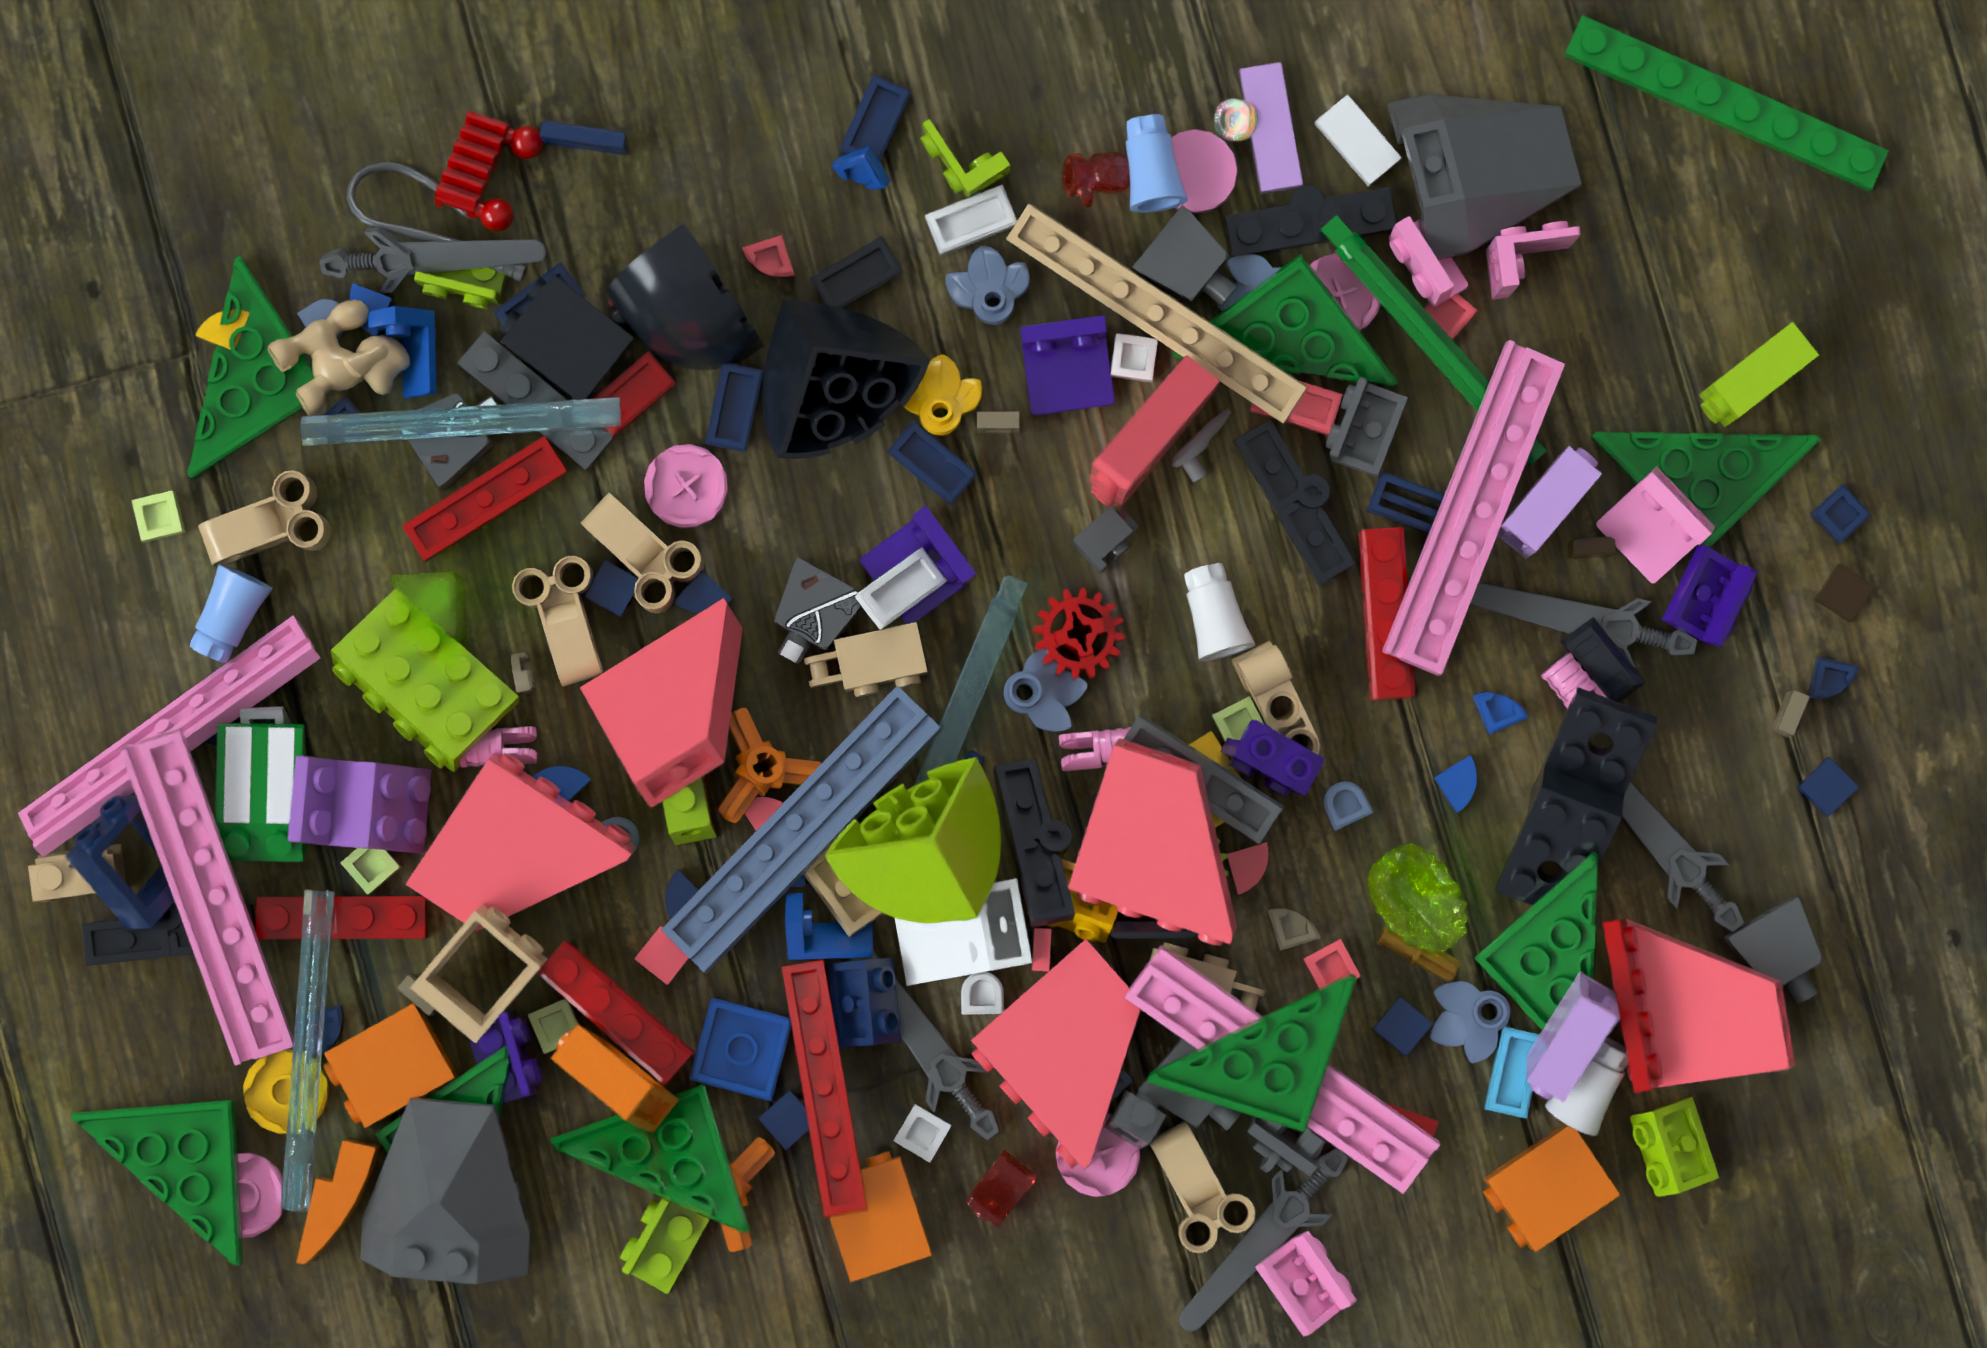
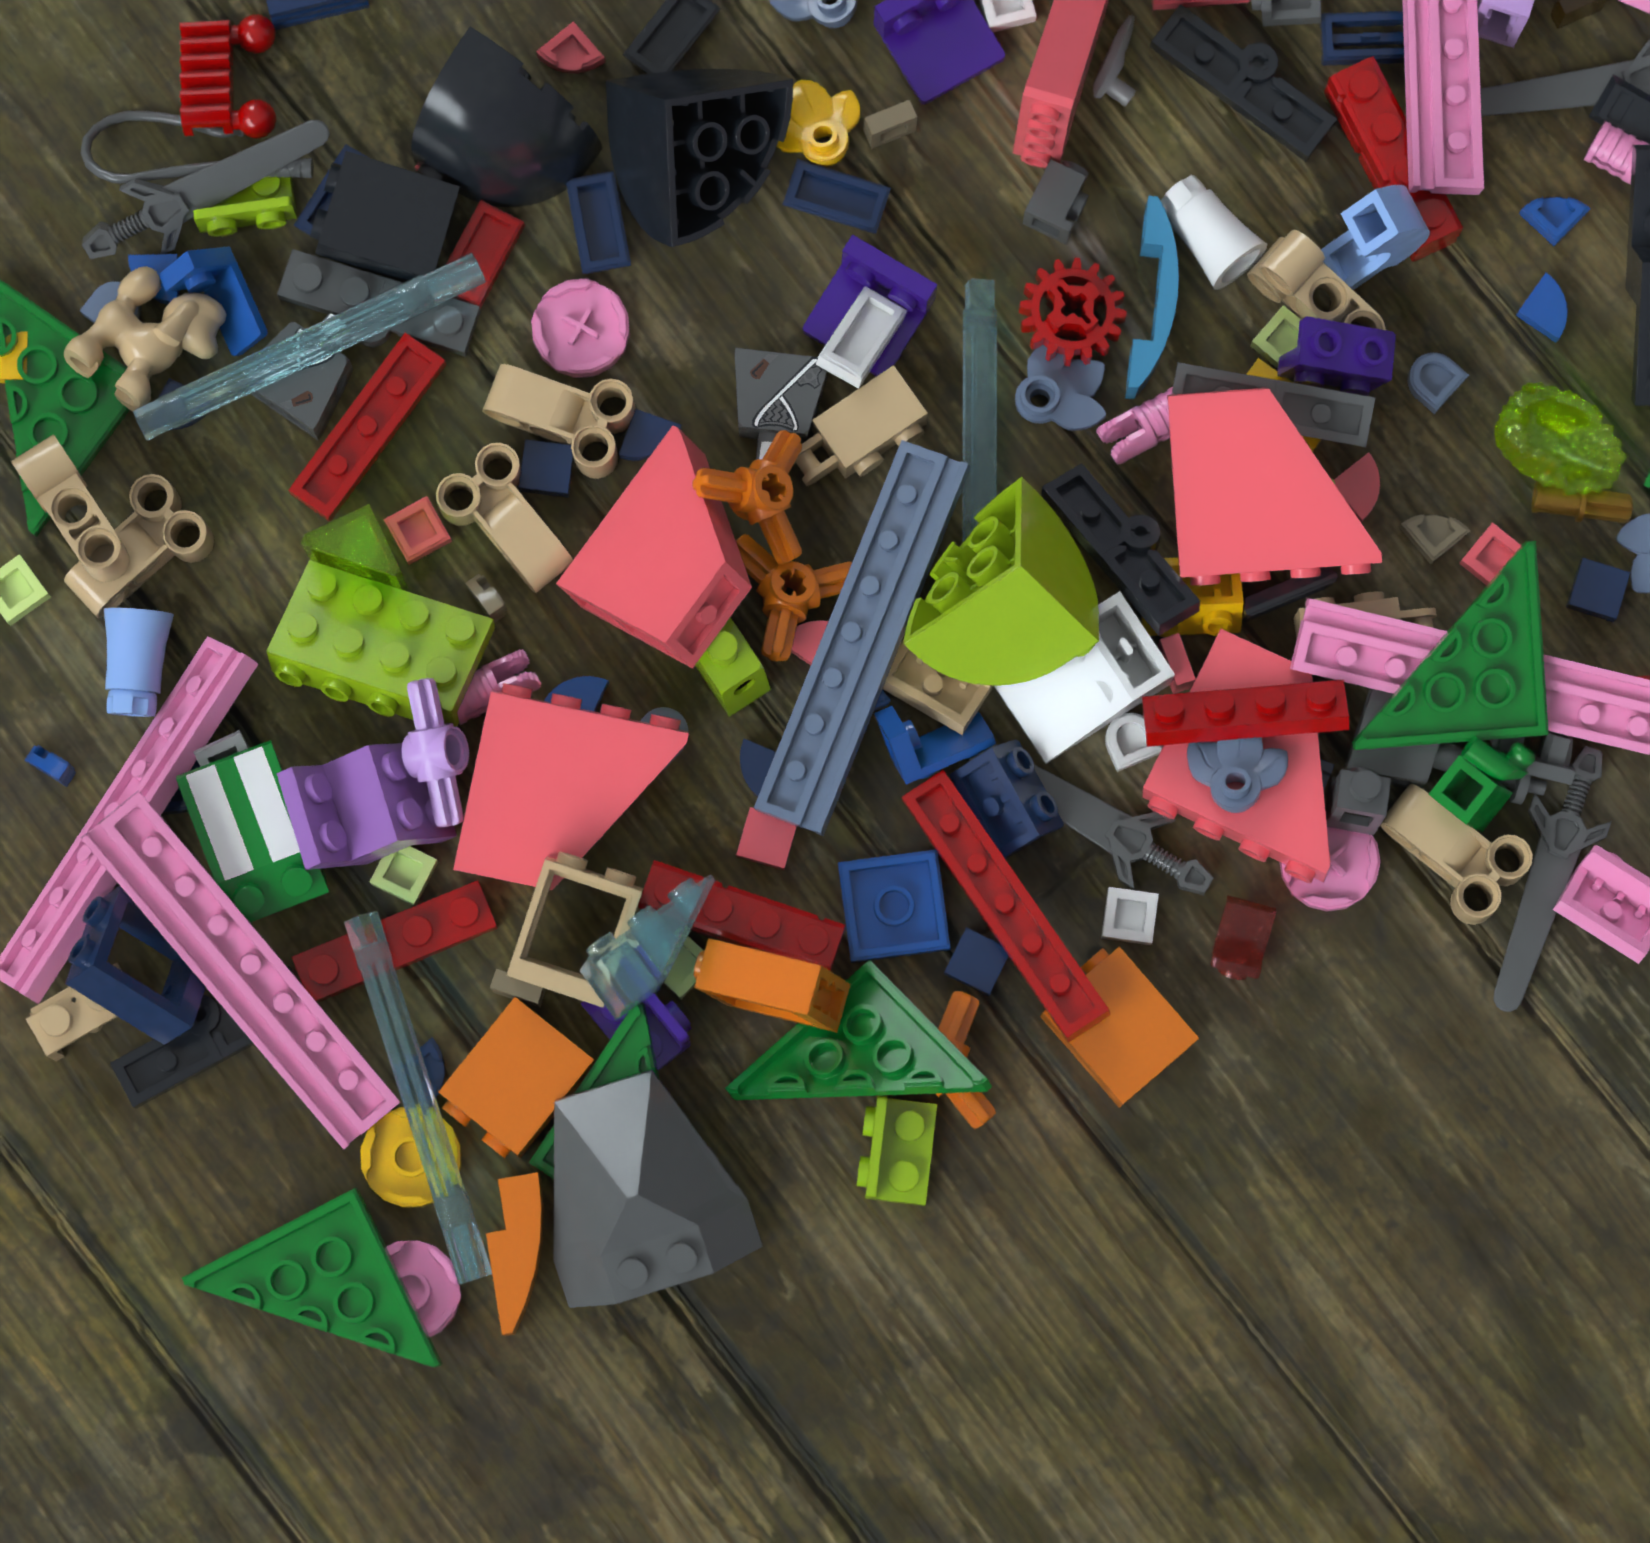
camera: 25 degrees left, 5 degrees down
none -> tan piece [11,434,129,582]
none -> blue tile [24,745,76,787]
none -> coral tile [383,496,452,565]
none -> lavender axle [402,678,469,827]
none -> clear light blue slope [580,874,715,1020]
none -> orange bush [692,430,802,564]
none -> dark azure slope [1125,196,1179,399]
none -> red plate [1142,680,1349,747]
none -> sand blue plate [1187,737,1288,813]
none -> light blue arch [1321,185,1430,290]
none -> green brick [1428,755,1513,832]
none -> green arm [1461,736,1535,781]

